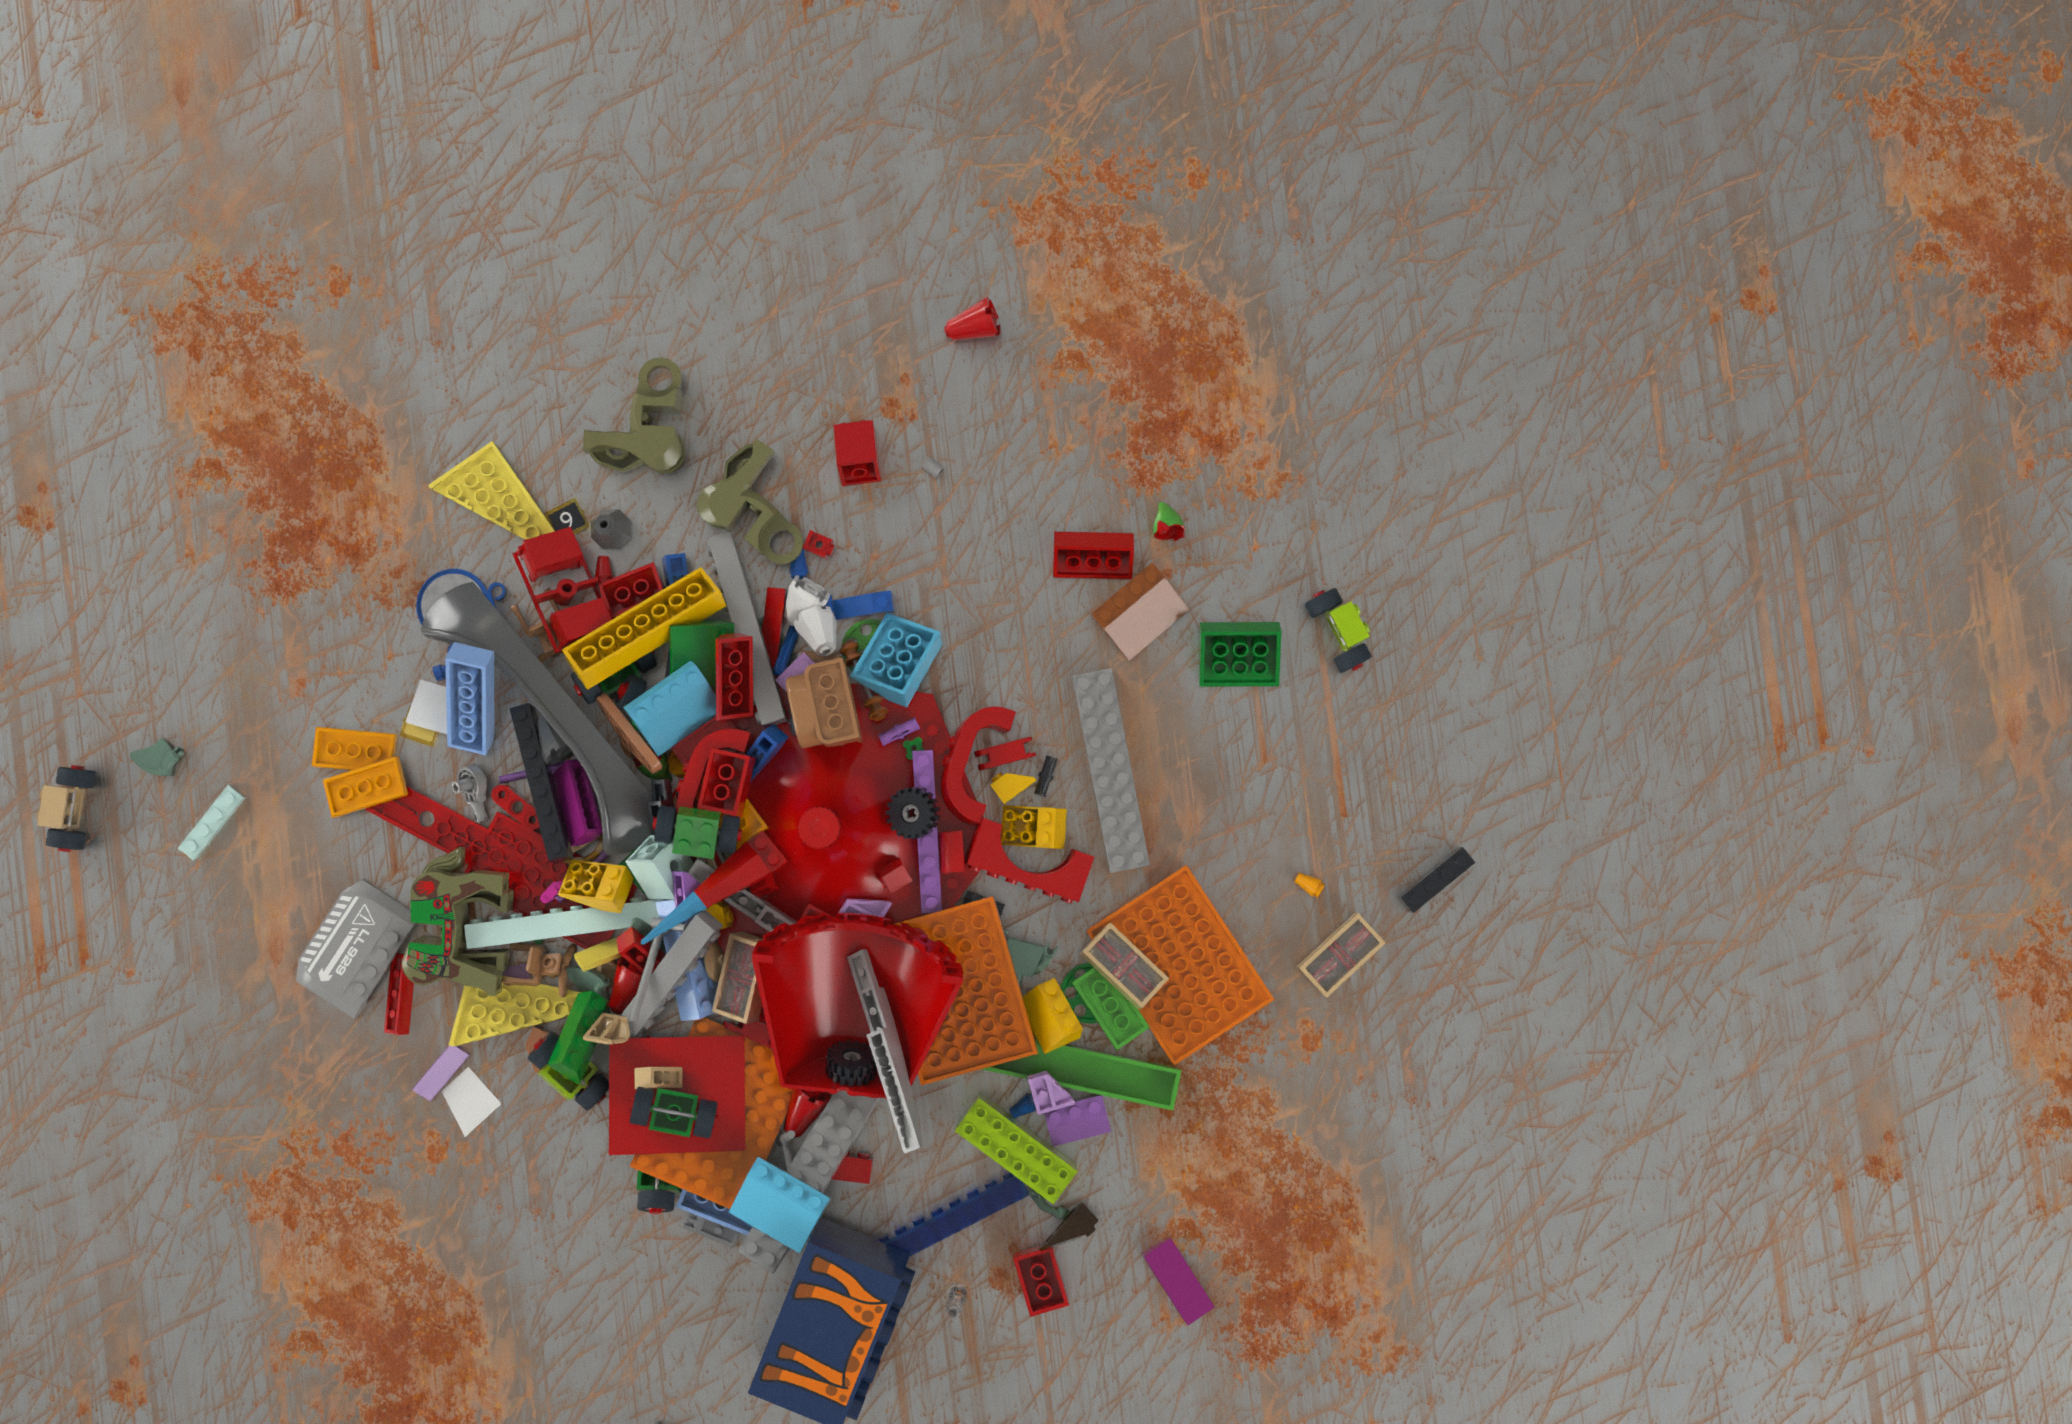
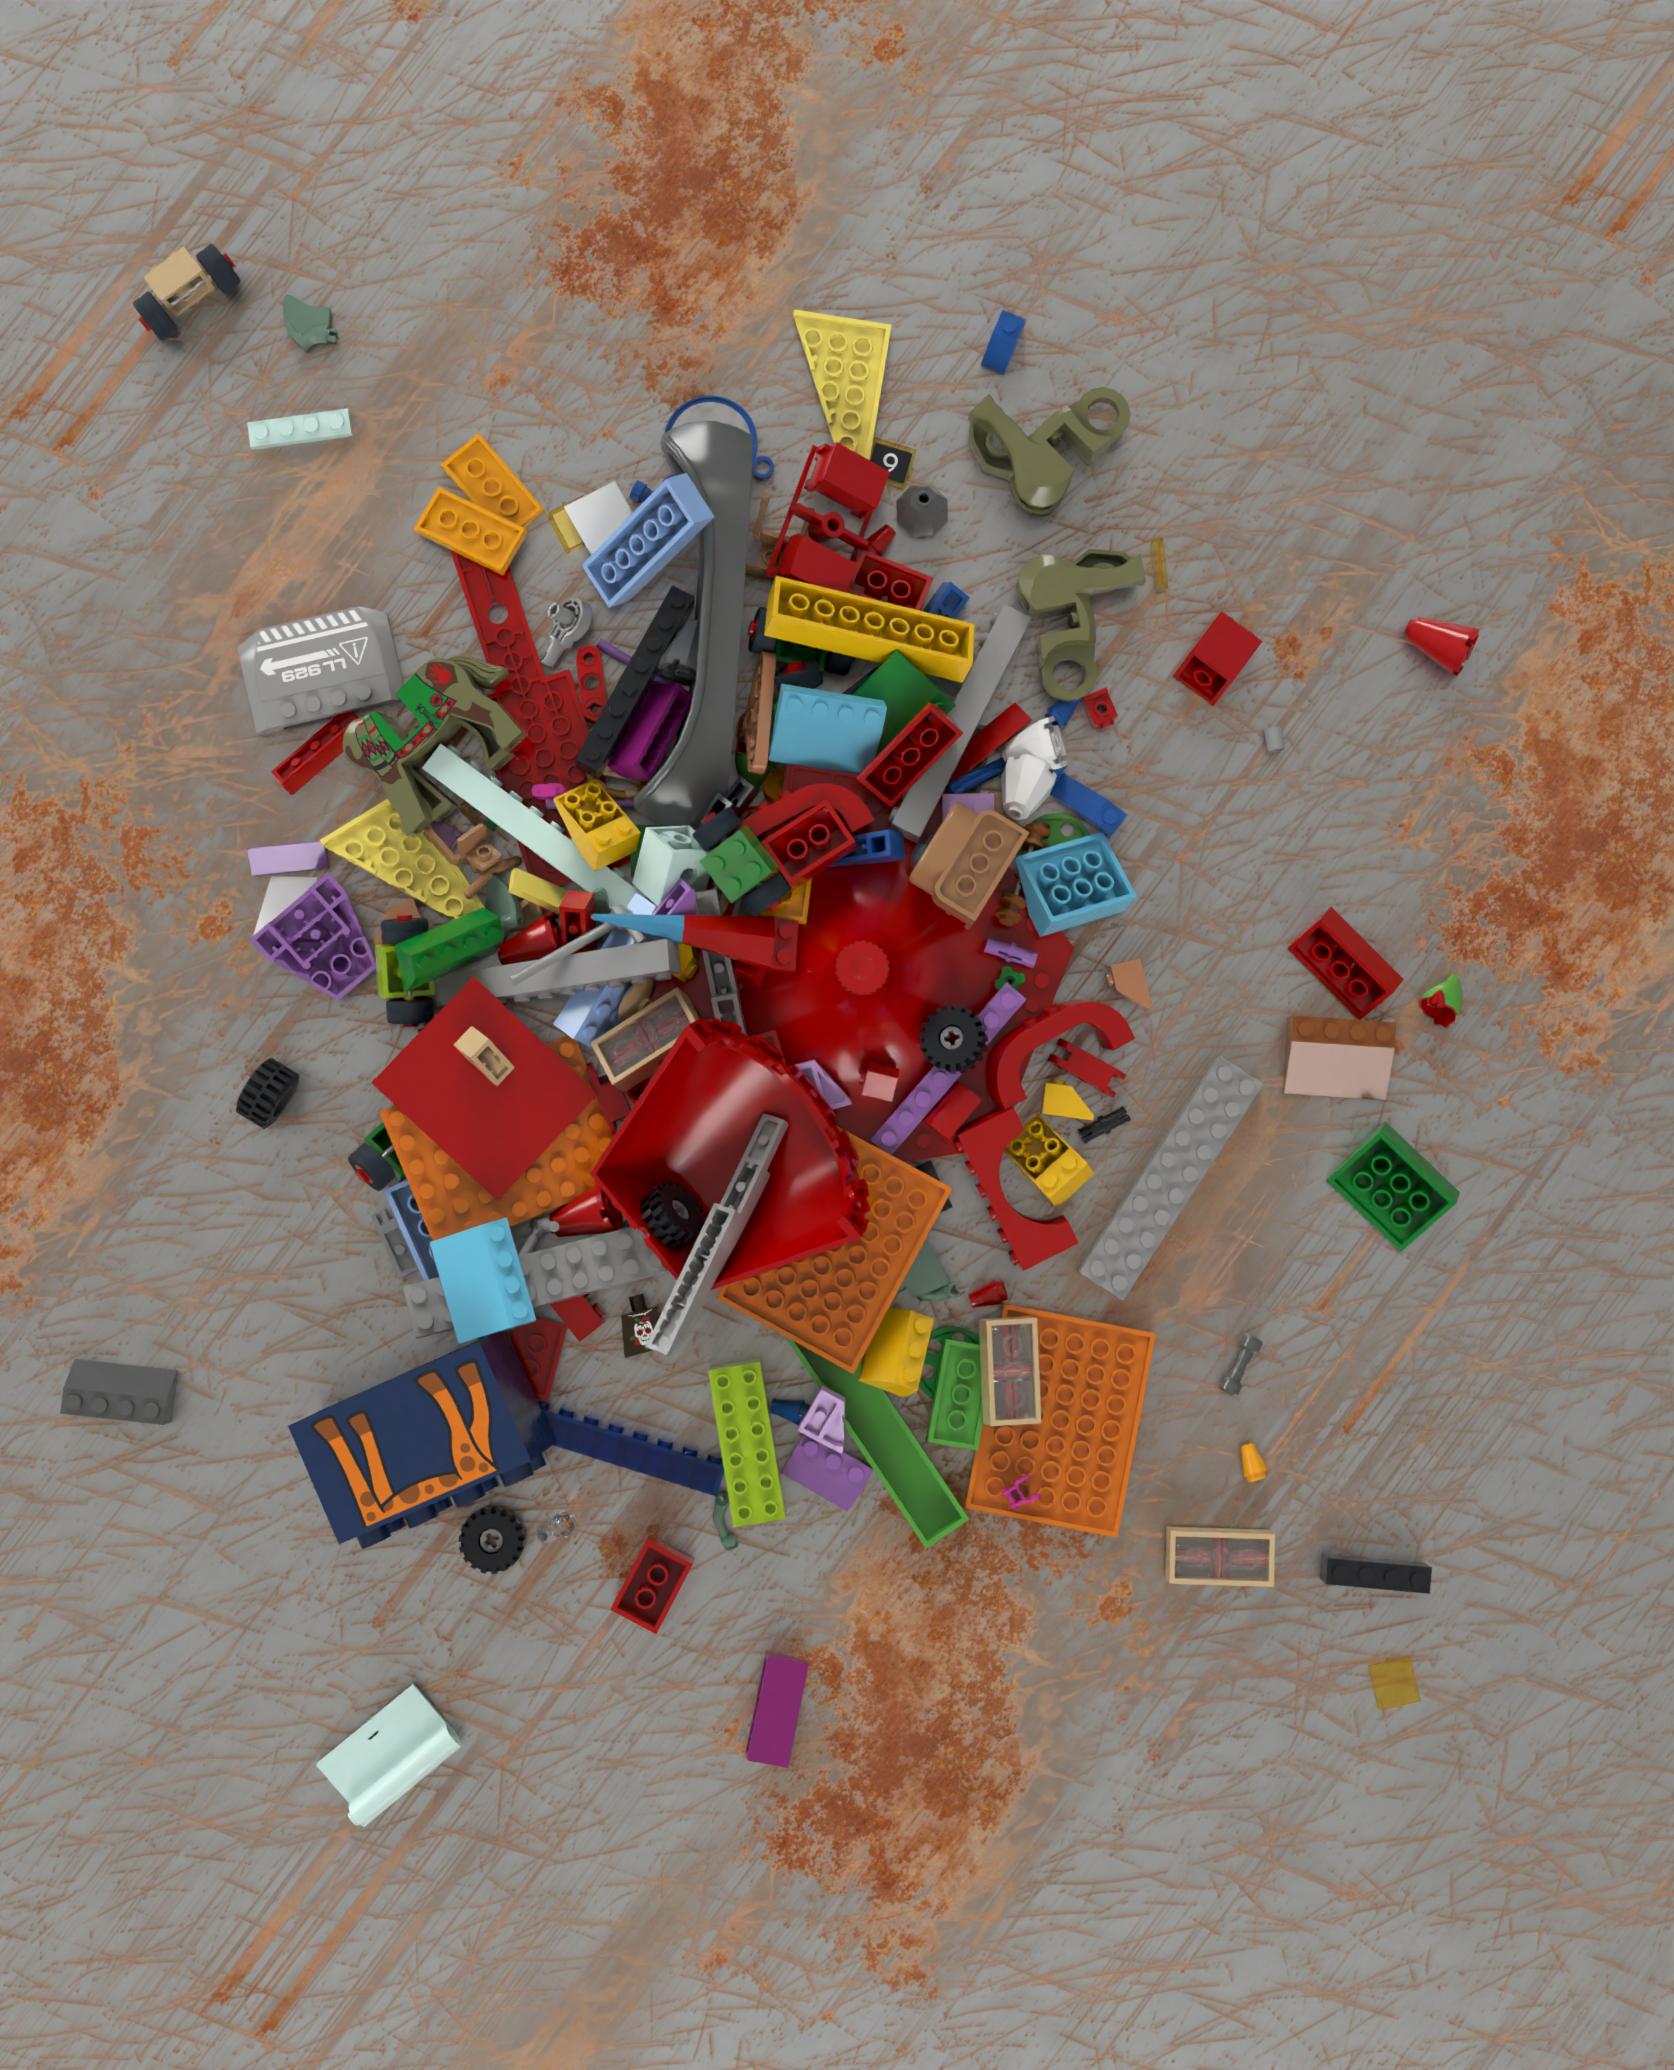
camera: 40 degrees right, 0 degrees up
tan slope [583,1013,630,1045] -> none
brick [628,1087,719,1138] -> none
dark brown slope [1039,1203,1099,1252] -> none
brick [1305,588,1372,673] -> none
none -> black tyre [236,1058,299,1129]
none -> medium lavender wedge [249,872,376,1000]
none -> black bush [458,1505,527,1574]
none -> red plate [511,1316,568,1401]
none -> dark brown torso [621,1294,661,1358]
none -> red cone [968,1280,1009,1308]
none -> blue slope [981,310,1026,375]
none -> dark pink piece [1001,1473,1041,1510]
none -> nougat slope [1105,958,1153,1010]
none -> clear yellow tile [1150,537,1168,594]
none -> dark grey piece [1219,1334,1263,1396]
none -> clear yellow piece [1368,1656,1421,1711]

